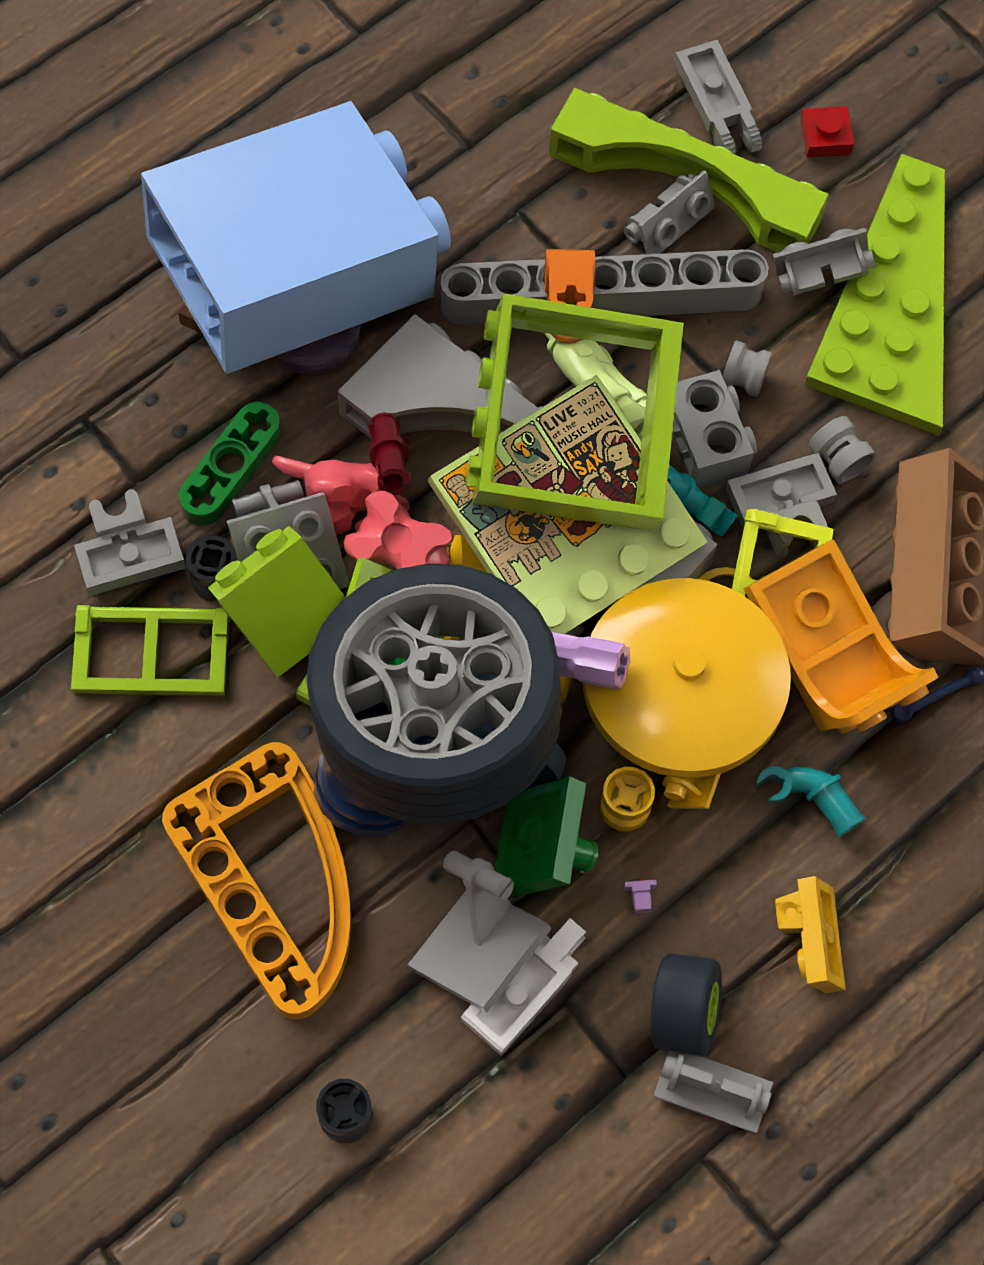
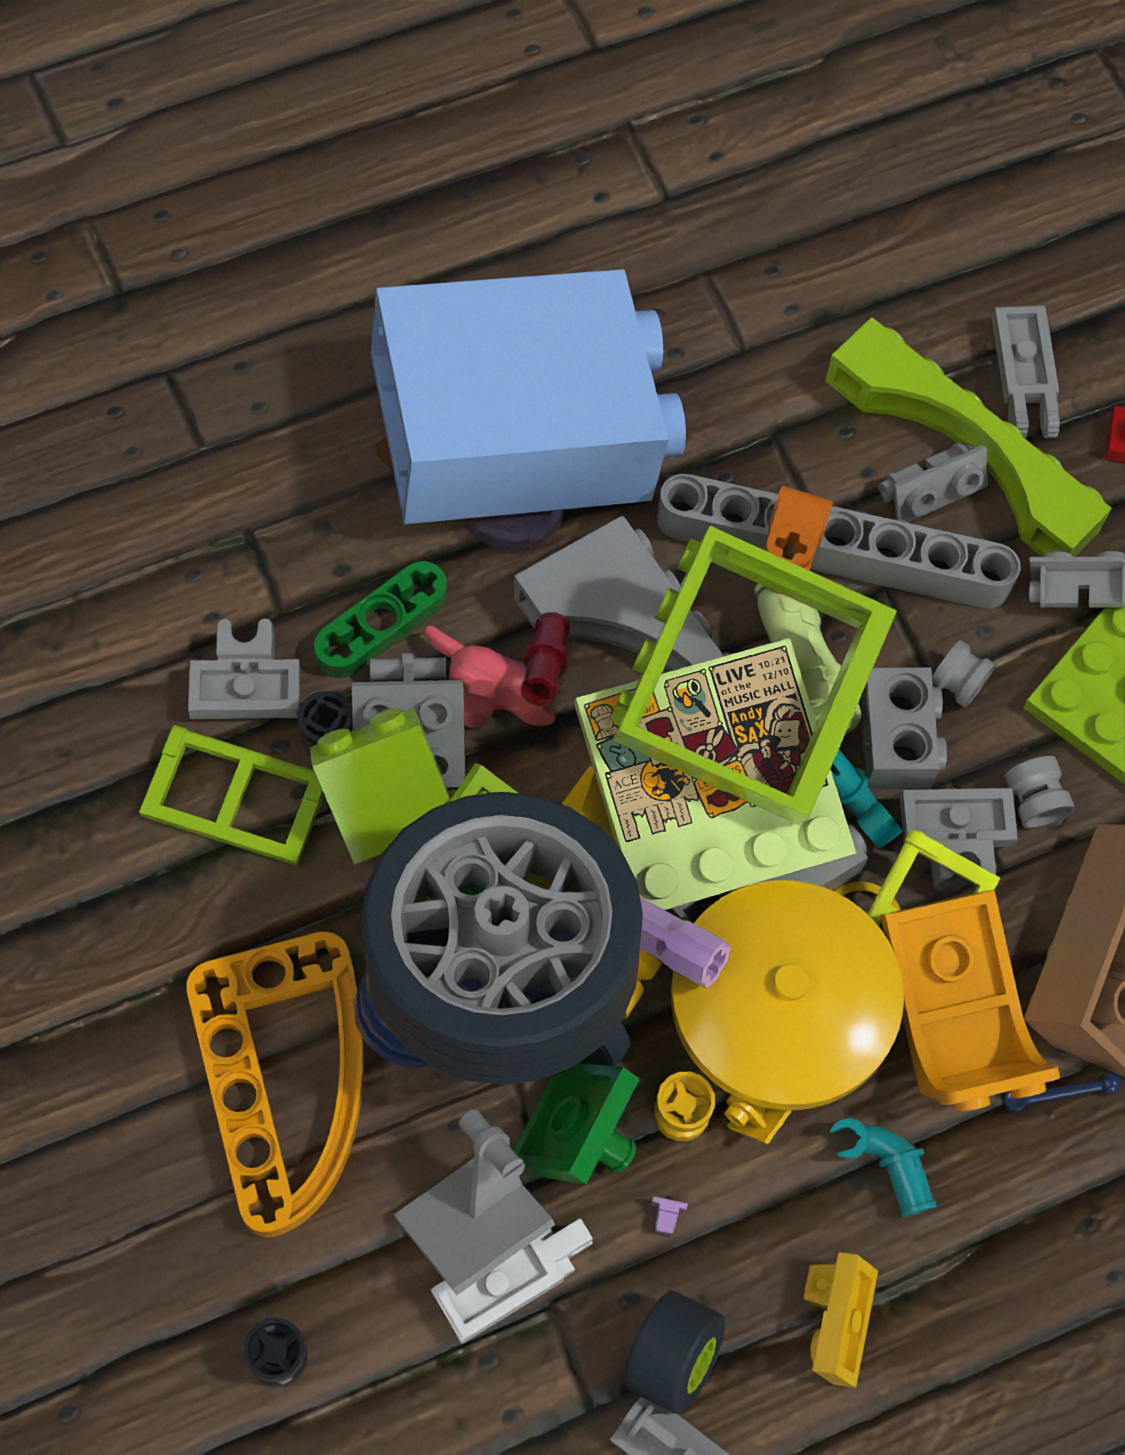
camera: 15 degrees right, 0 degrees up
coral animal [344,491,453,569] -> none

